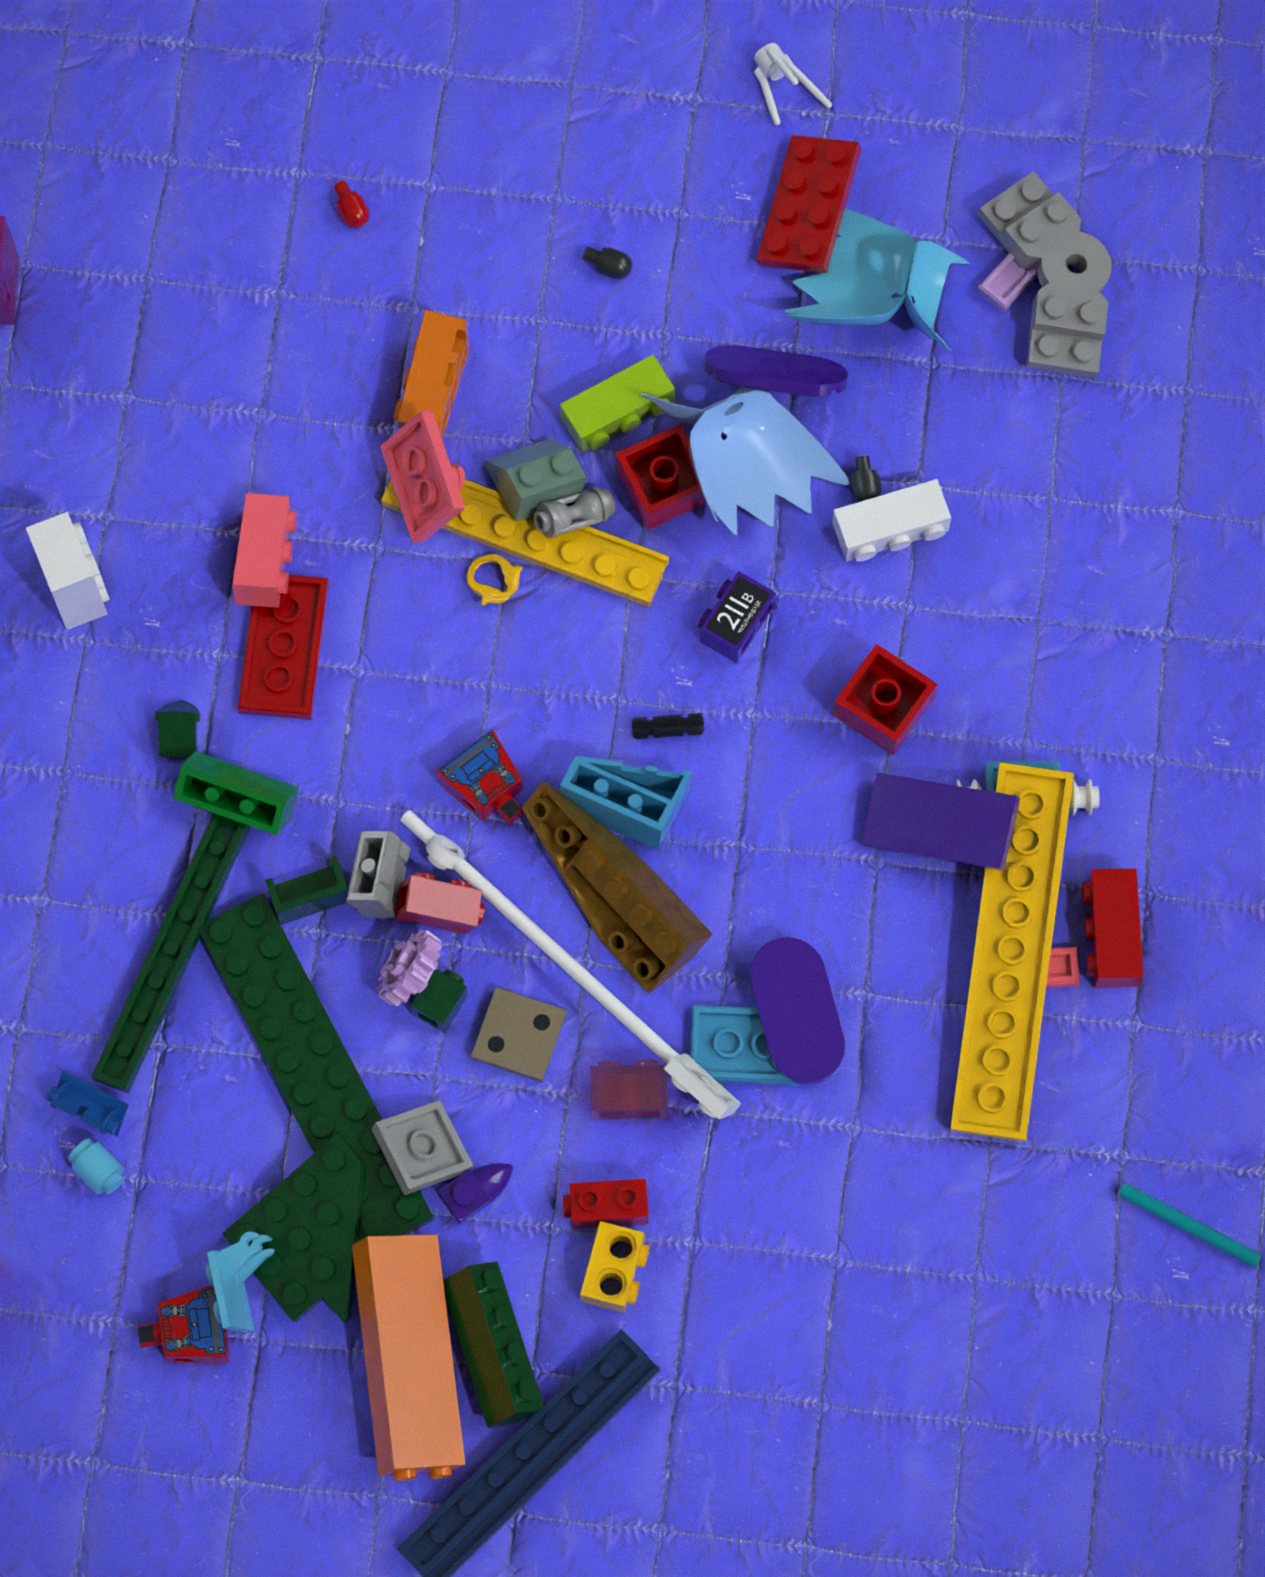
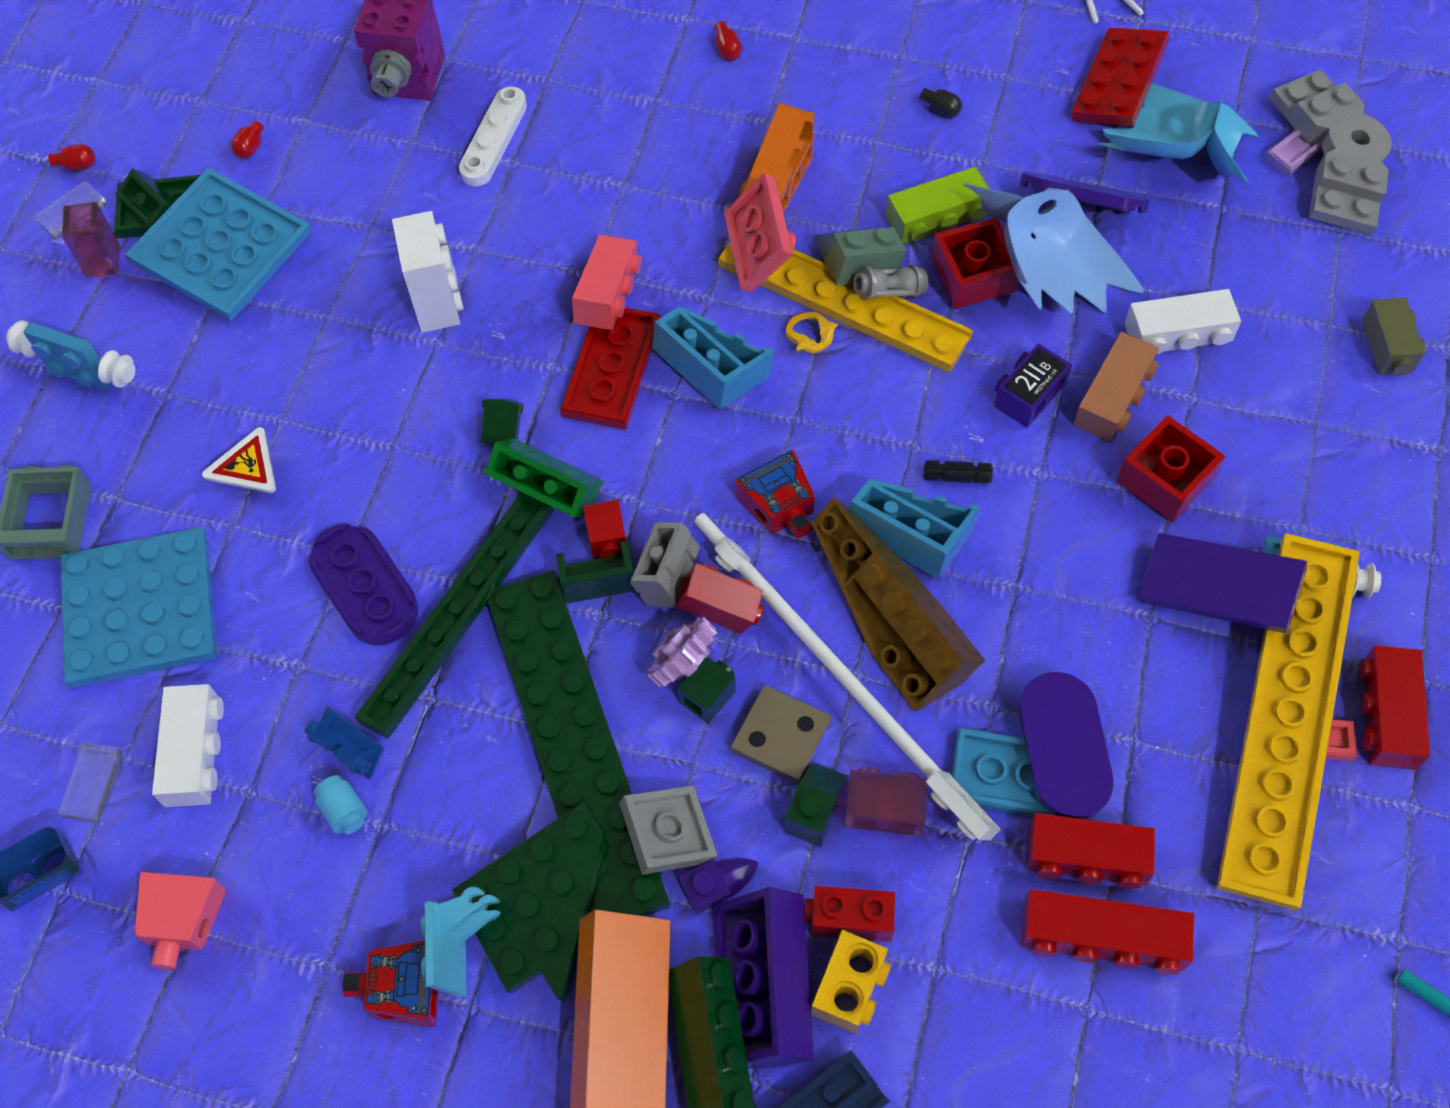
camera: 10 degrees right, 10 degrees down
pearl dark grey cylinder [851,455,882,503] -> none
none -> dark purple tile [309,524,418,645]
none -> white plate [459,87,527,187]
none -> red brick [583,500,626,560]
none -> dark azure wedge [652,306,774,410]
none -> dark purple slope [713,887,814,1068]
none -> dark green slope [785,762,848,847]
none -> red brick [1021,889,1194,975]
none -> red brick [1027,813,1155,889]
none -> nougat brick [1073,332,1160,442]
none -> olive brick [1362,297,1426,376]

